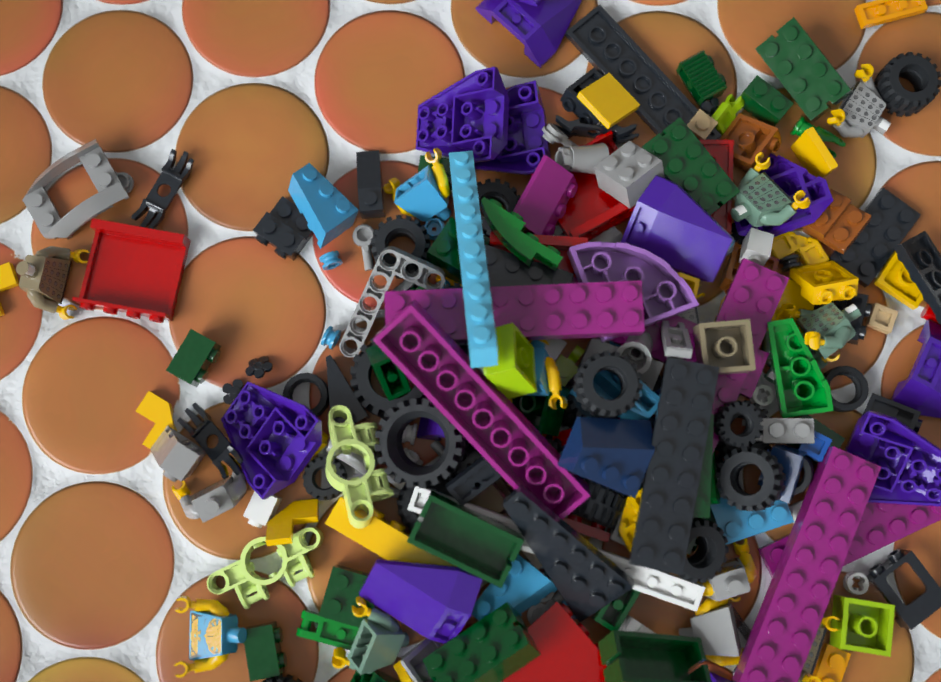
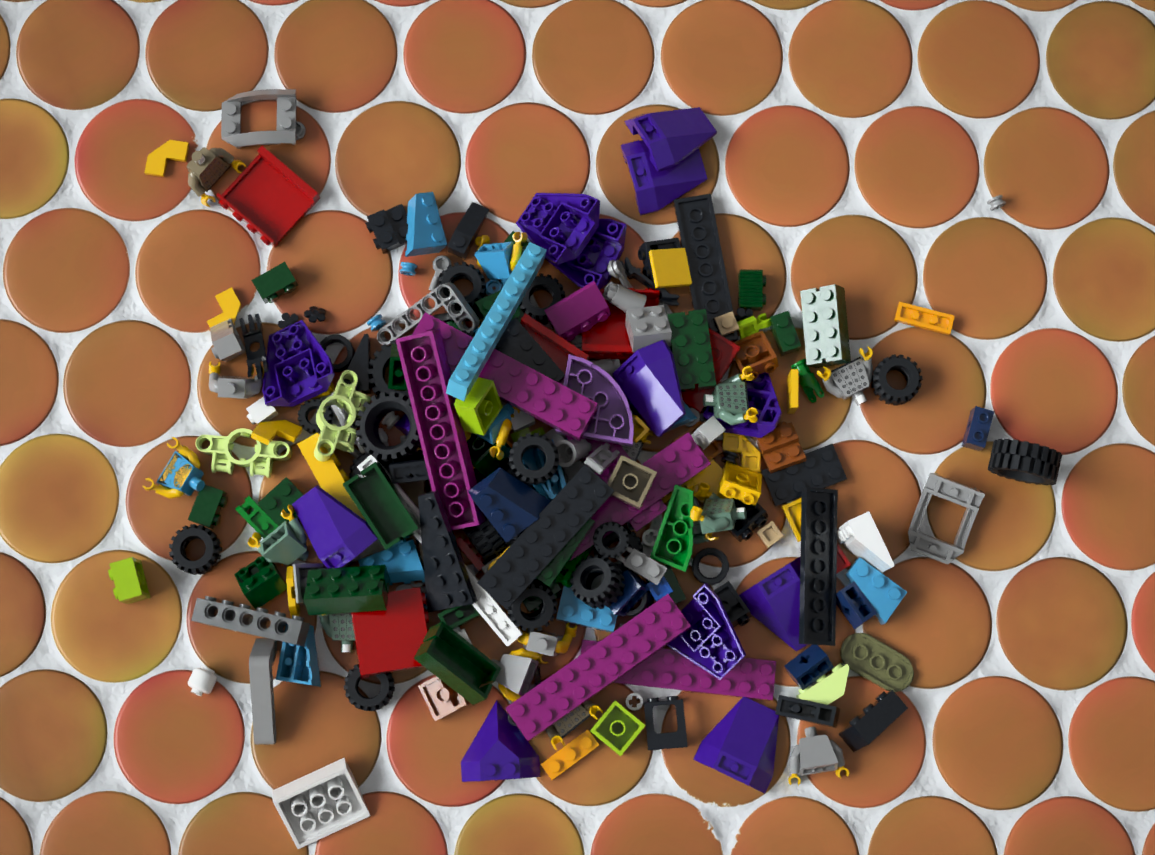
camera: 30 degrees right, 0 degrees up
black piece [131,149,194,229] -> none
green slope [481,197,563,271] -> none

